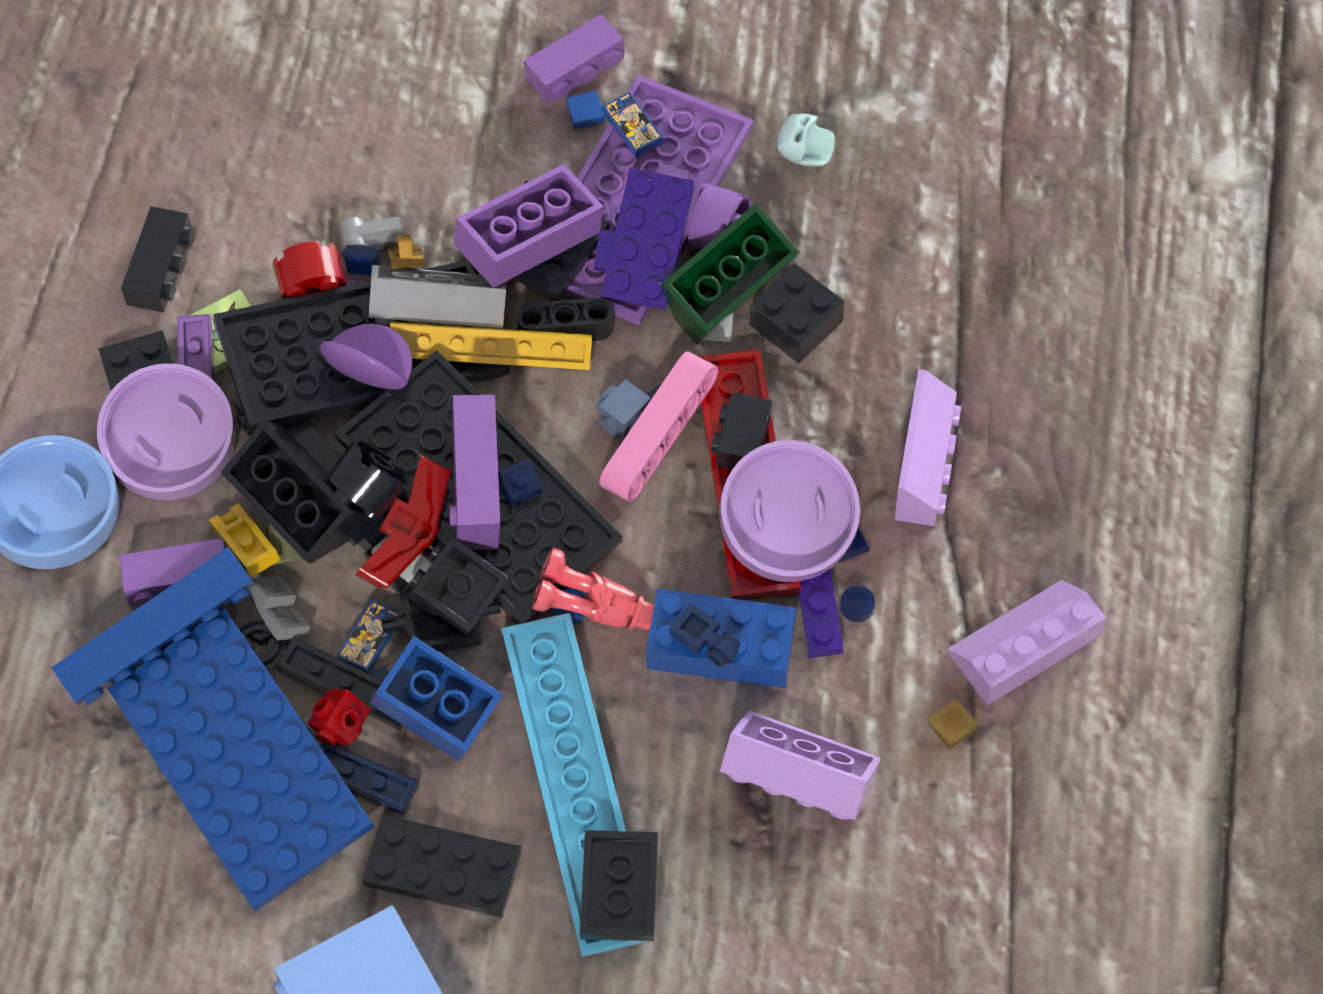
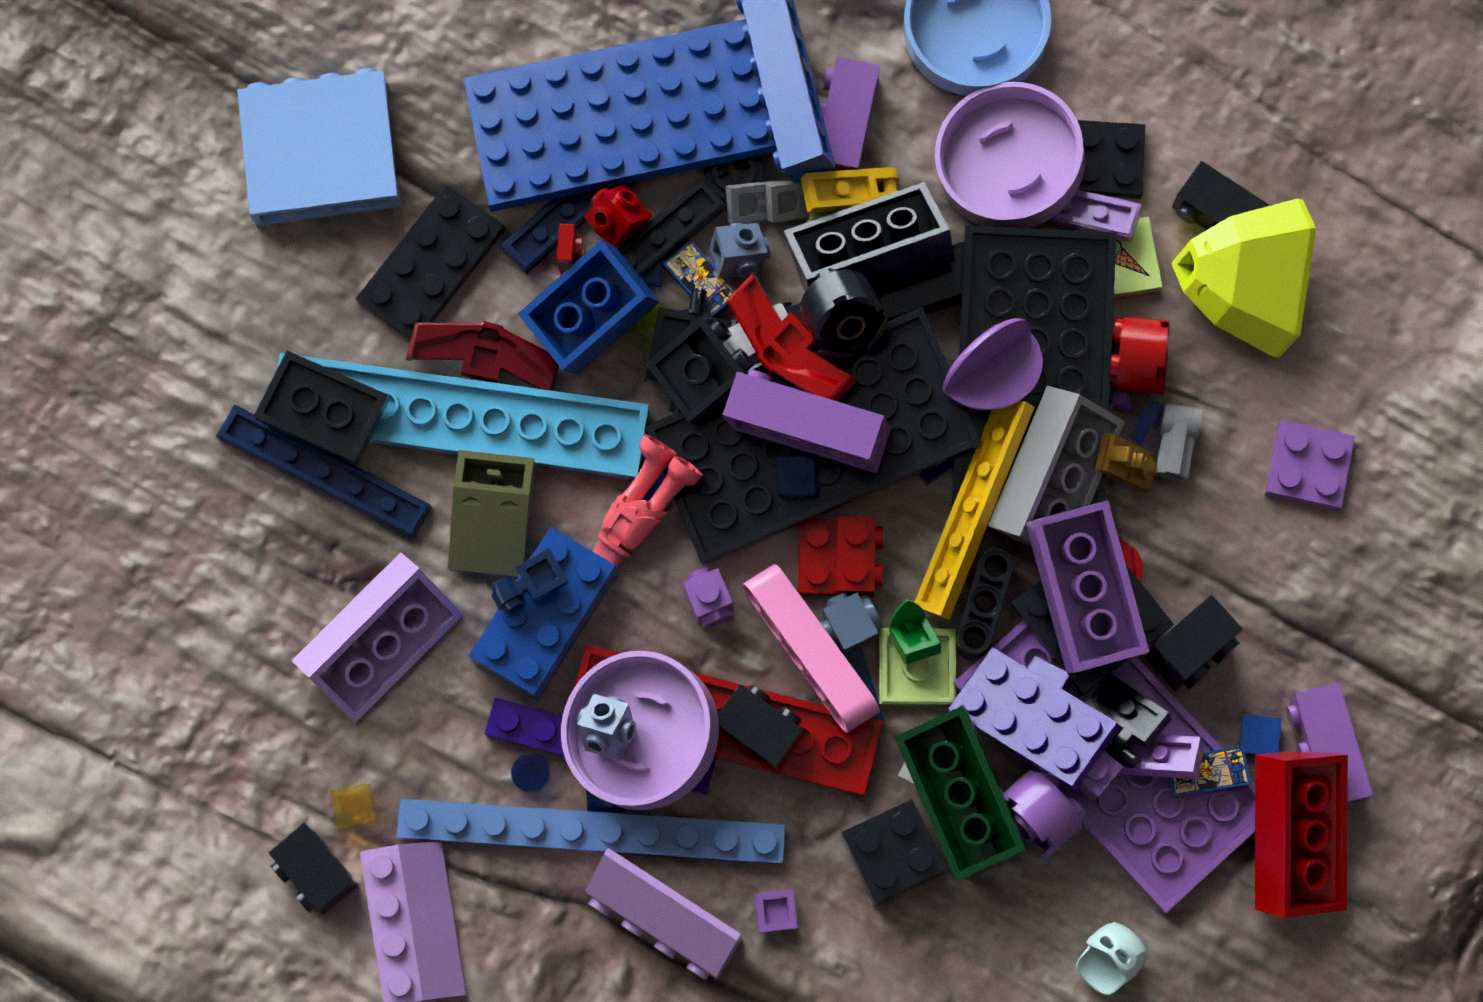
camera: 115 degrees right, 15 degrees up
none -> dark blue tile [216,404,432,540]
none -> black brick [268,822,359,915]
none -> medium blue plate [397,799,785,865]
none -> dark red plate [406,321,559,391]
none -> olive slope [448,450,538,578]
none -> red plate [557,224,586,275]
none -> sand blue brick [576,694,636,761]
none -> medium lavender brick [683,567,734,629]
none -> sand blue brick [709,223,770,279]
none -> medium lavender plate [755,889,798,934]
none -> red plate [798,516,883,597]
none -> yellowish green tile [879,628,956,706]
none -> green plate [889,599,941,665]
none -> black plate [1086,673,1172,768]
none -> medium lavender plate [1120,735,1205,779]
none -> black brick [1145,594,1243,692]
none -> neon yellow brick [1171,199,1316,358]
none -> red slope [1255,752,1348,918]
none -> medium lavender plate [1264,420,1355,511]

